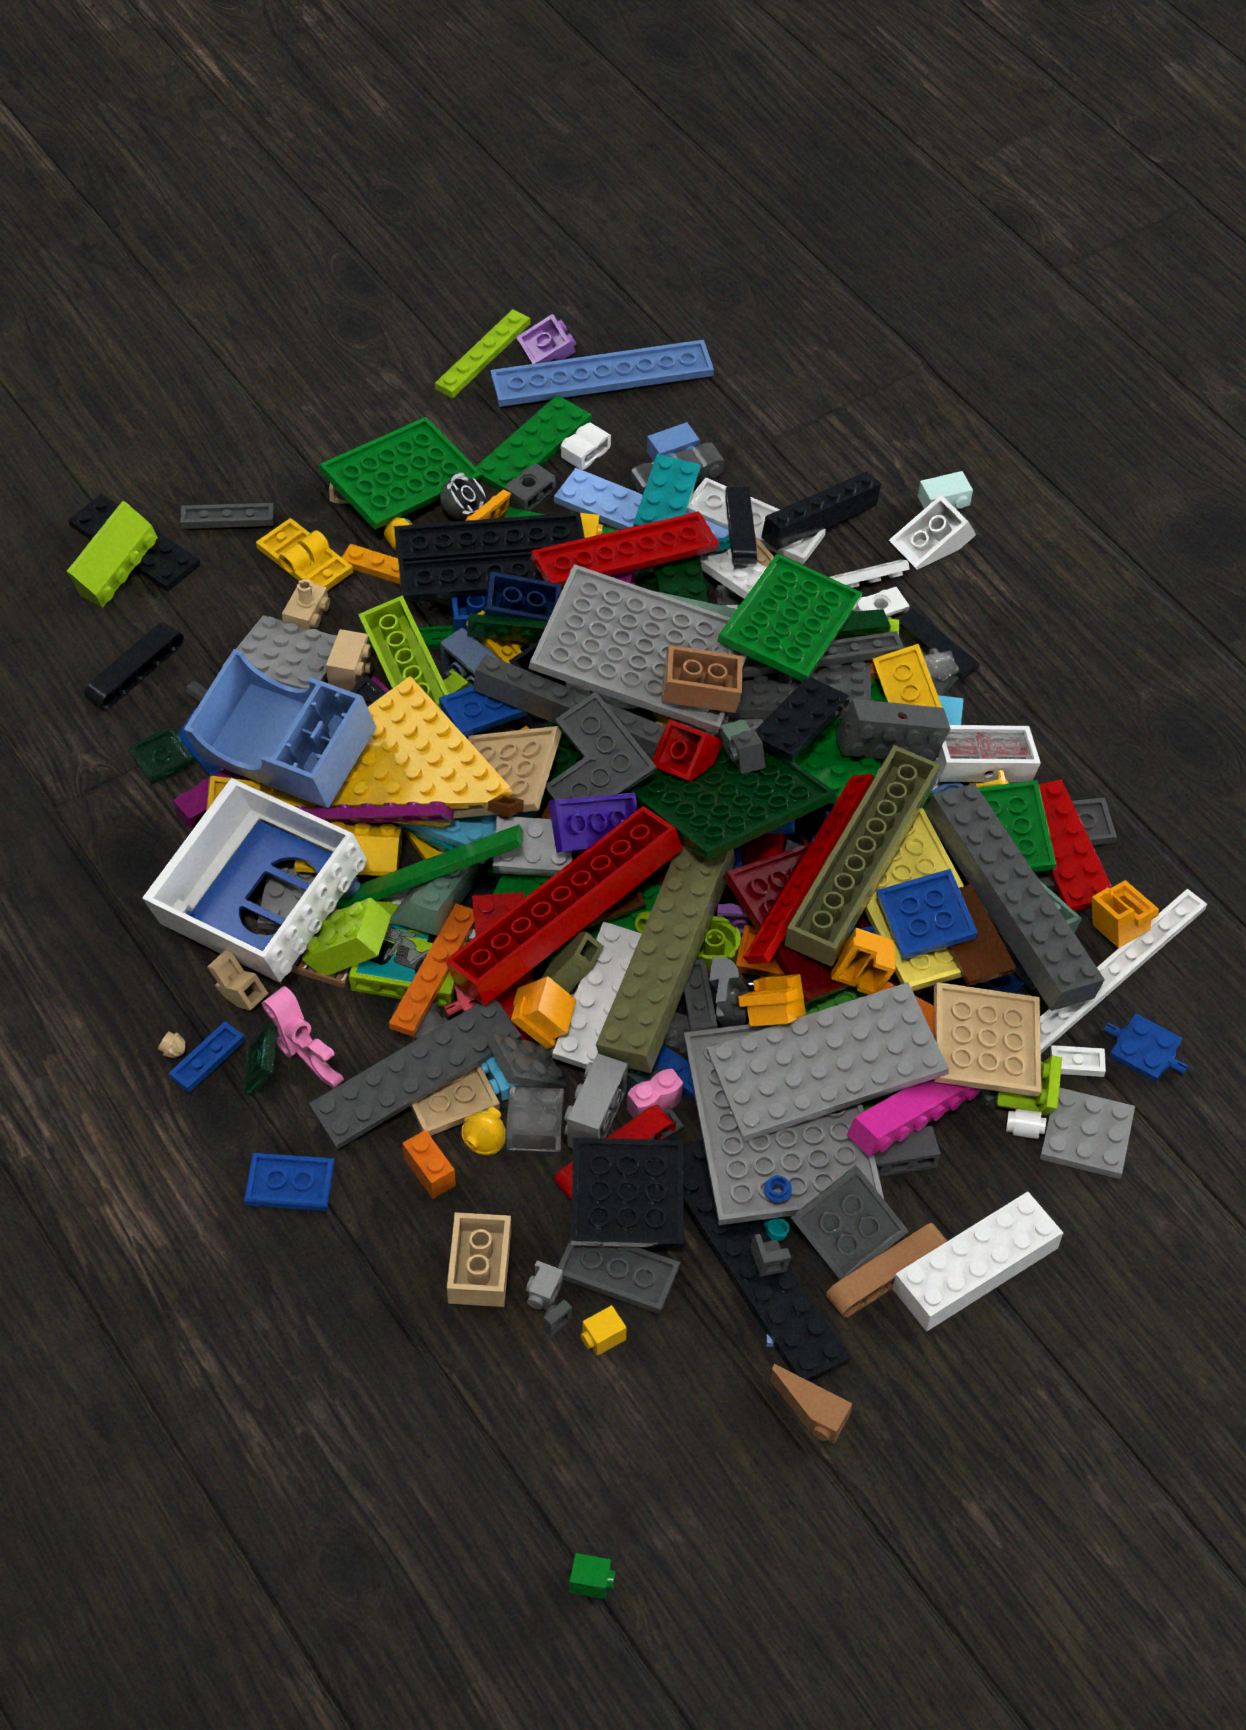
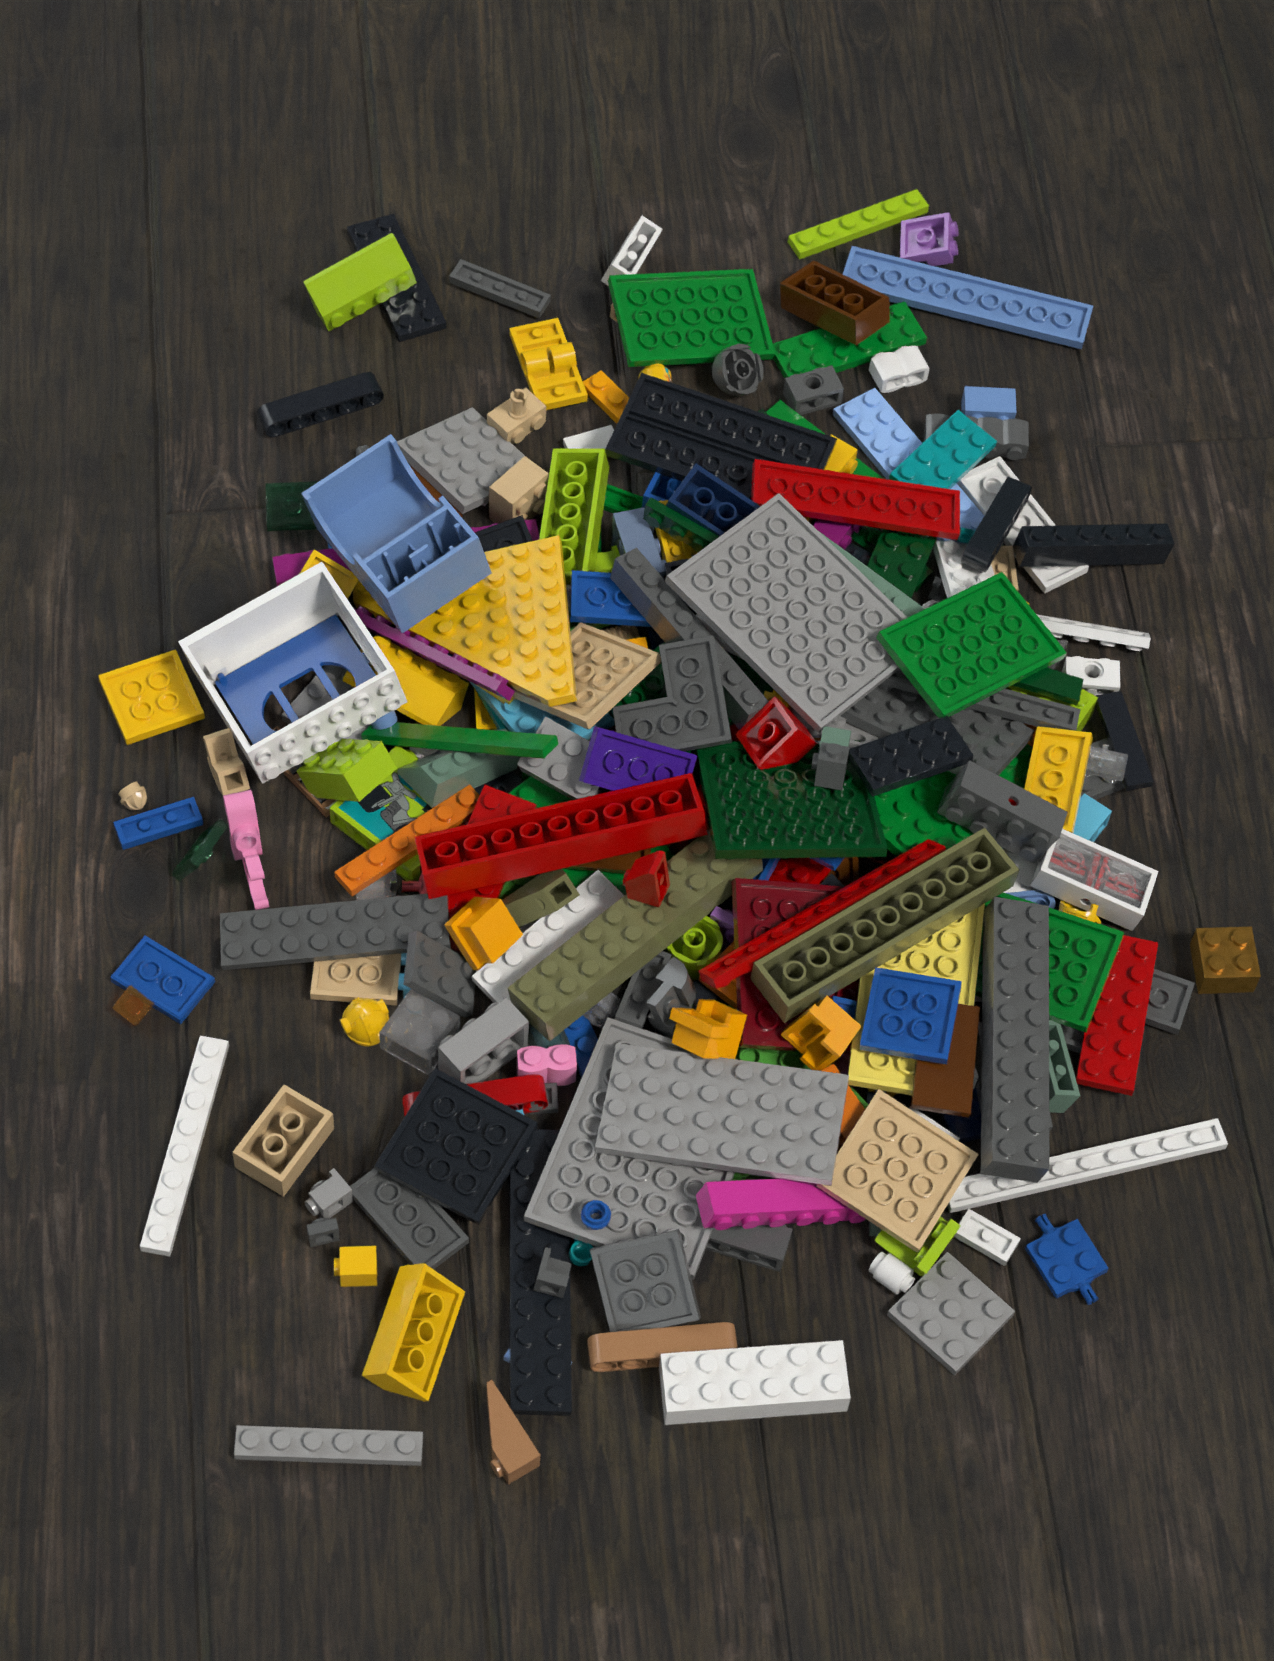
camera: 25 degrees right, 5 degrees up
orange brick [402,1130,456,1199] -> none
light orange plate [465,490,511,521] -> none
reddish brown plate [488,794,524,818] -> none
green brick [570,1553,616,1599] -> none
medium nougat brick [662,645,743,713] -> none
white slope [889,495,976,570] -> none
light aqua brick [918,471,973,509] -> none
light orange plate [1092,880,1159,948] -> none
none -> yellow plate [98,649,205,745]
none -> clear orange plate [112,985,155,1026]
none -> white plate [140,1036,229,1257]
none -> light grey plate [234,1425,423,1466]
none -> yellow slope [362,1263,465,1401]
none -> white tile [563,425,614,449]
none -> white brick [601,216,663,286]
none -> red slope [623,851,670,907]
none -> reddish brown brick [780,260,890,345]
none -> pearl gold brick [1190,926,1261,994]

